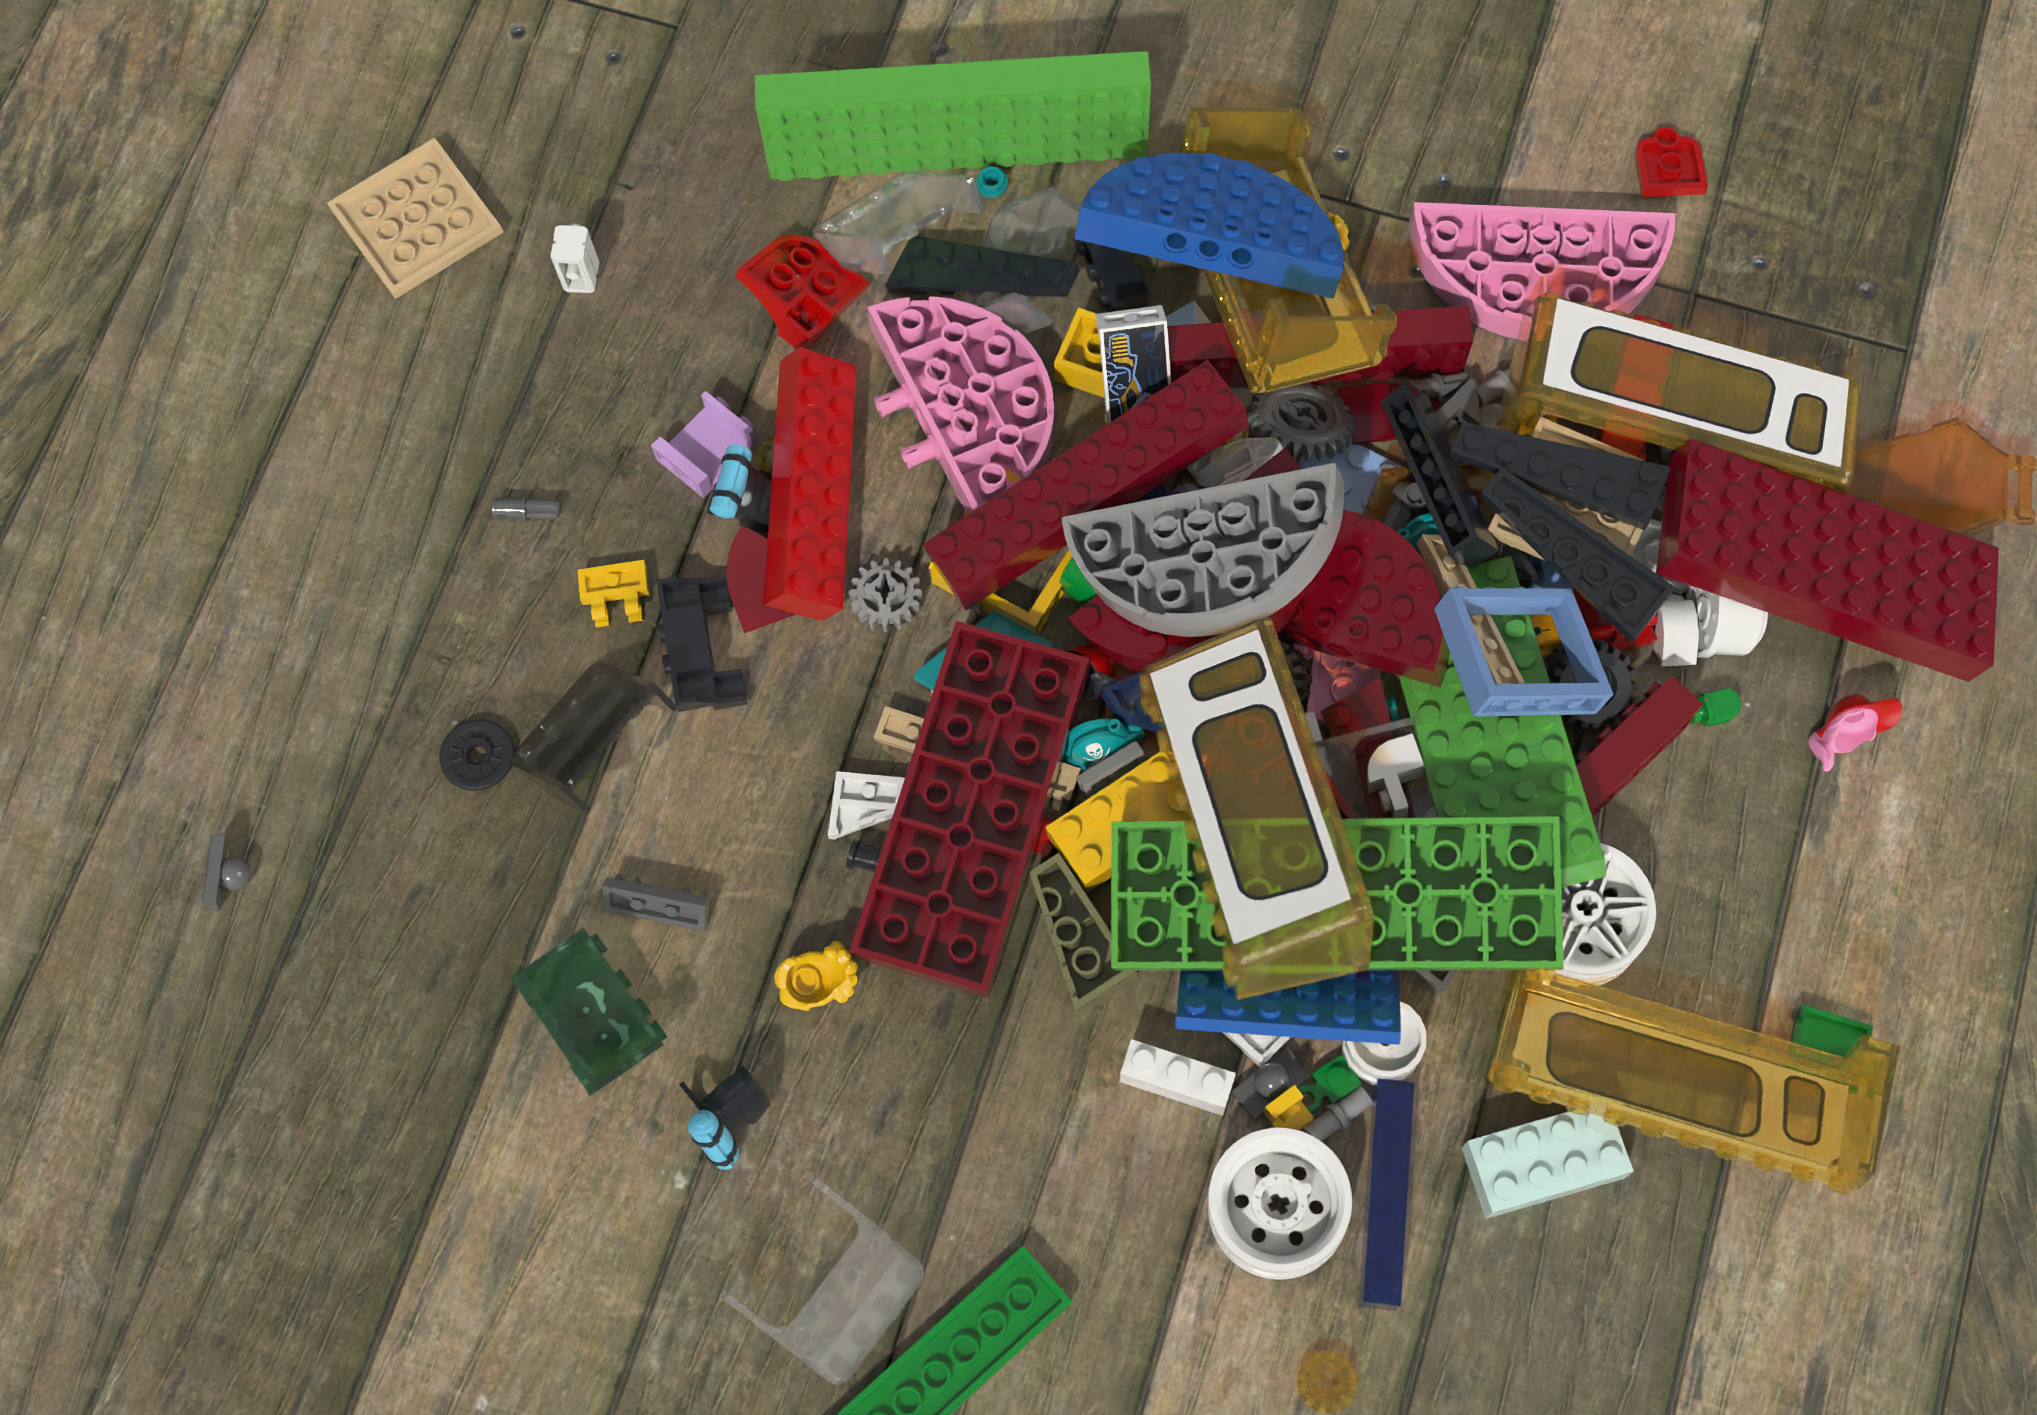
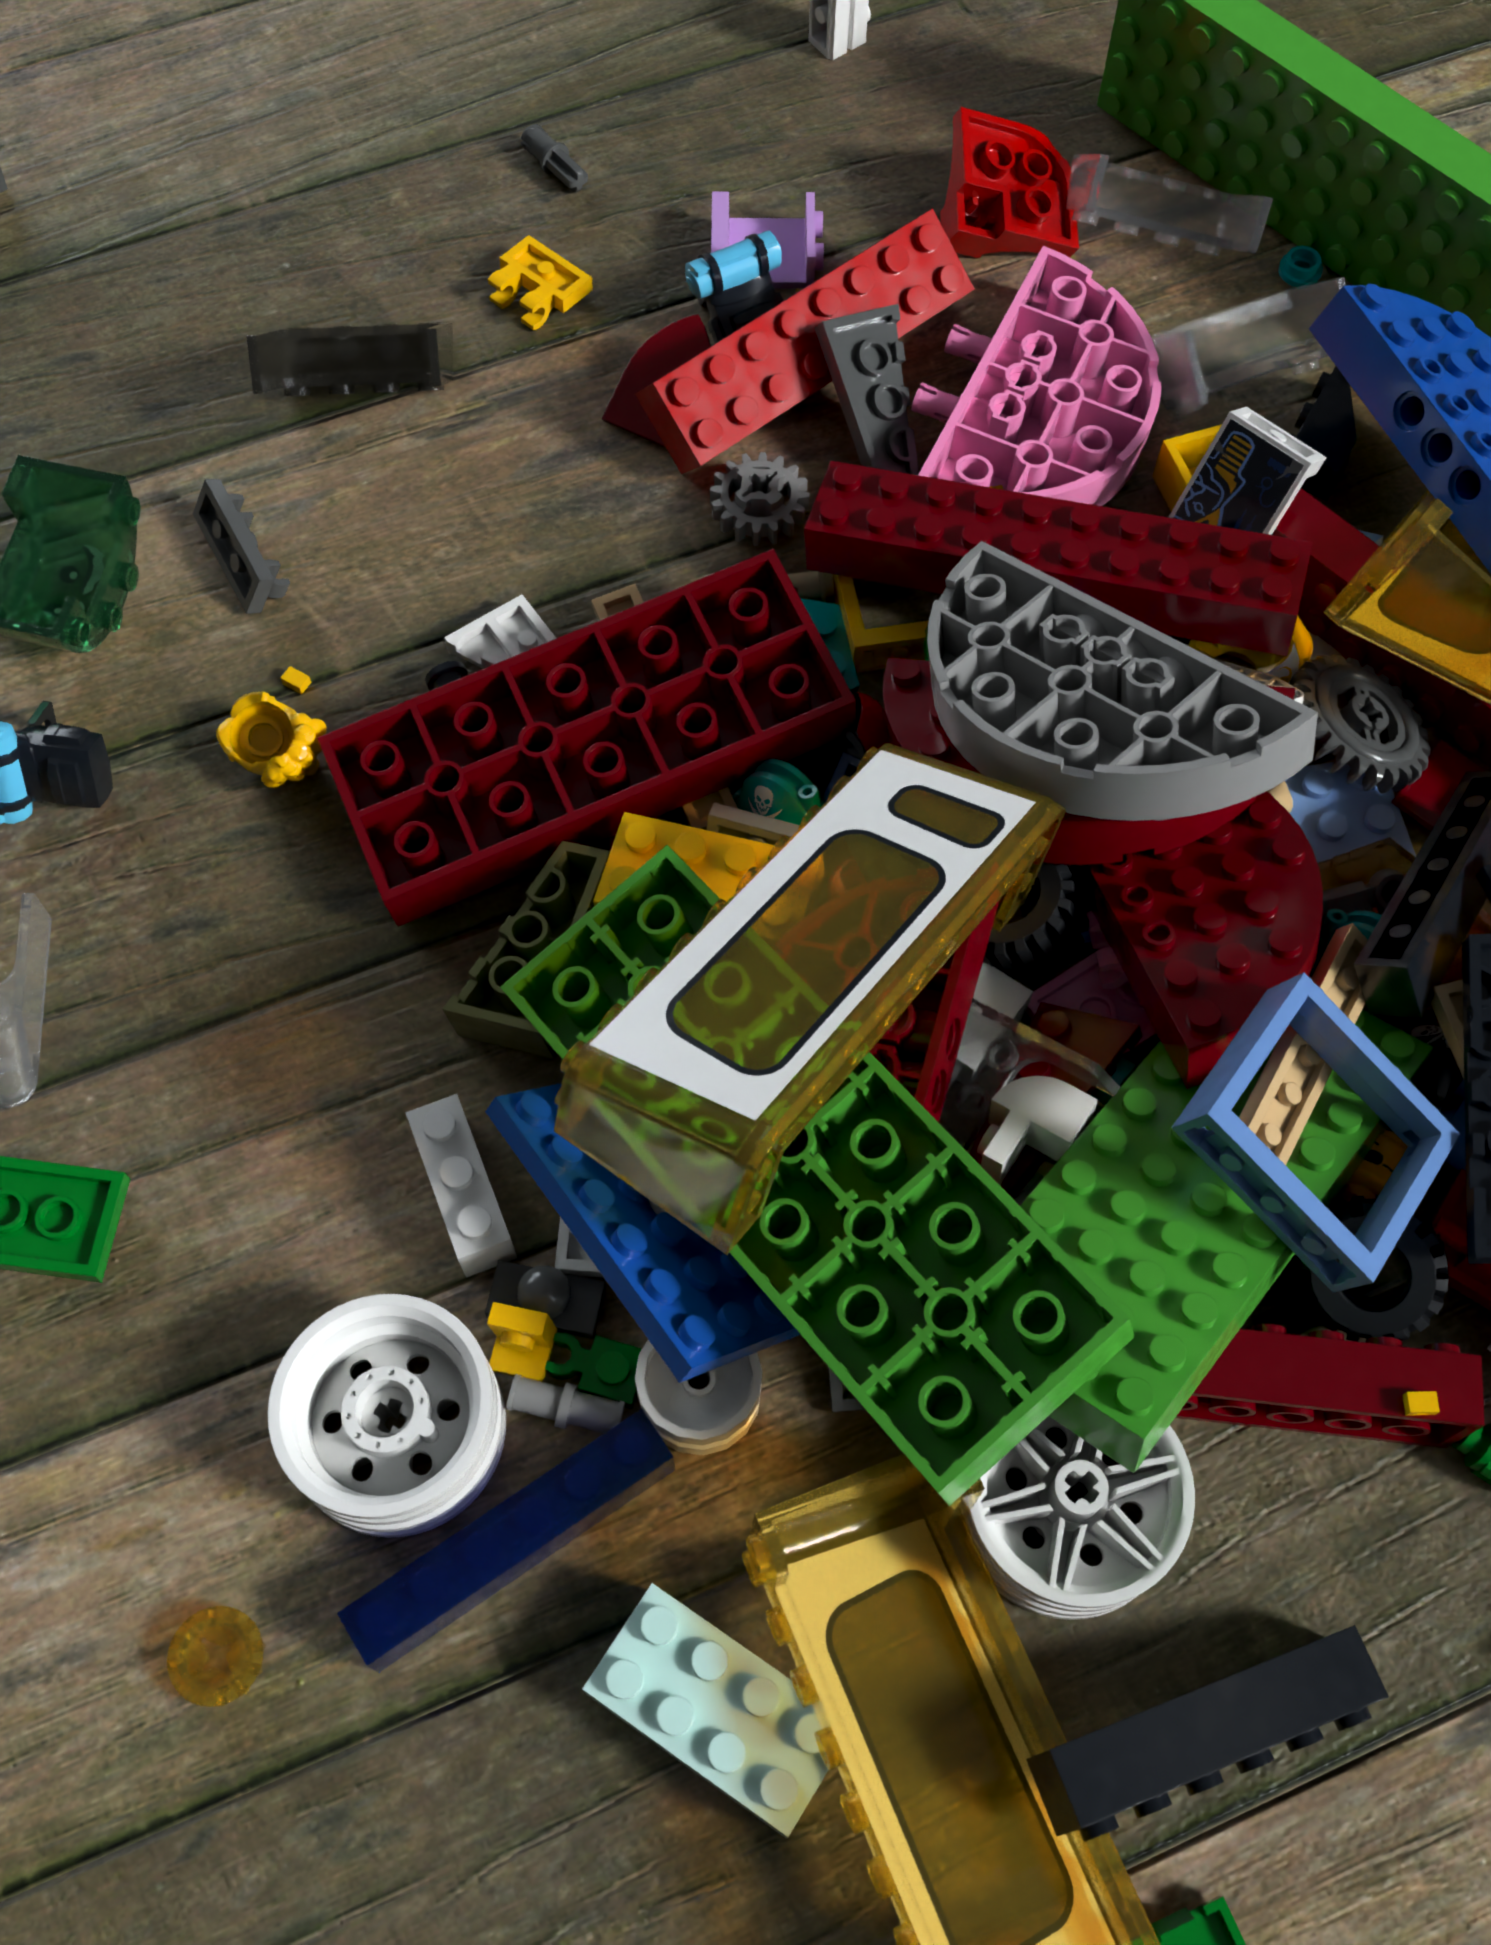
camera: 45 degrees right, 5 degrees down
black wheel [439,719,515,791] -> none
black bracket [656,576,748,712] -> none
black wing [885,235,1080,297] -> none
none -> yellow piece [280,666,312,695]
none -> dark grey wing [814,304,919,475]
none -> black brick [1026,1625,1389,1842]
none -> yellow piece [1402,1391,1440,1416]

